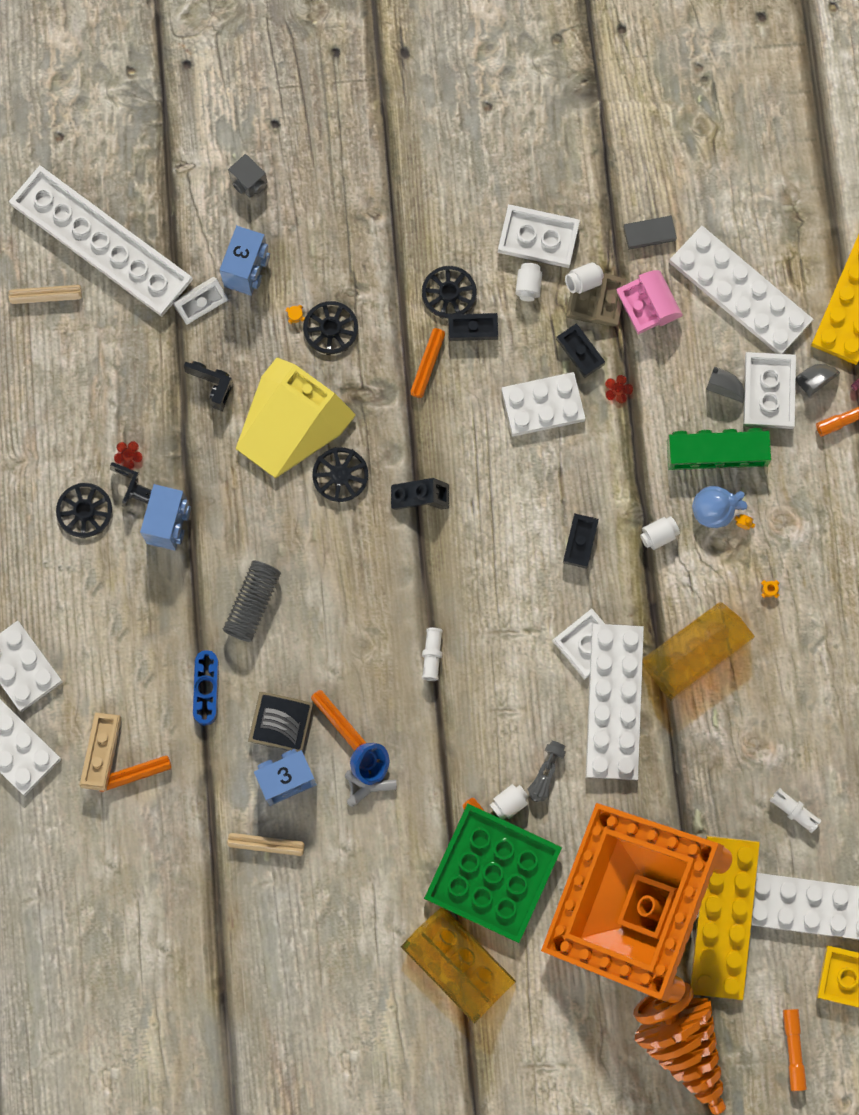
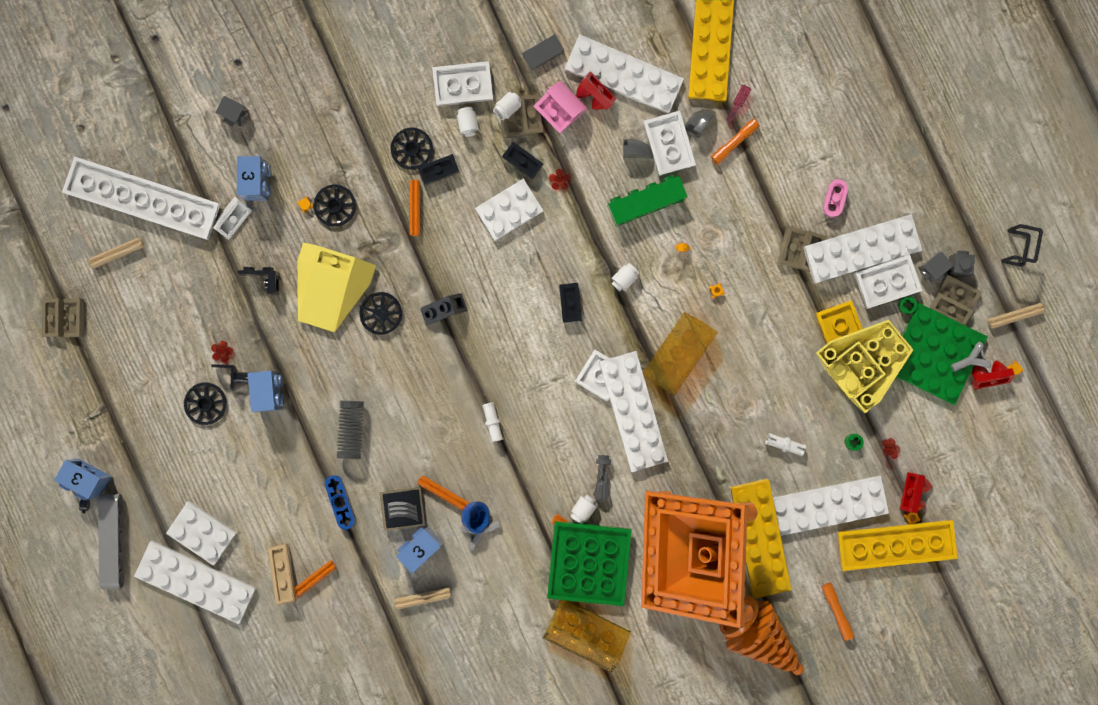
camera: 20 degrees left, 10 degrees up
medium blue hat [692,486,747,528] -> none
none -> red tile [576,71,616,110]

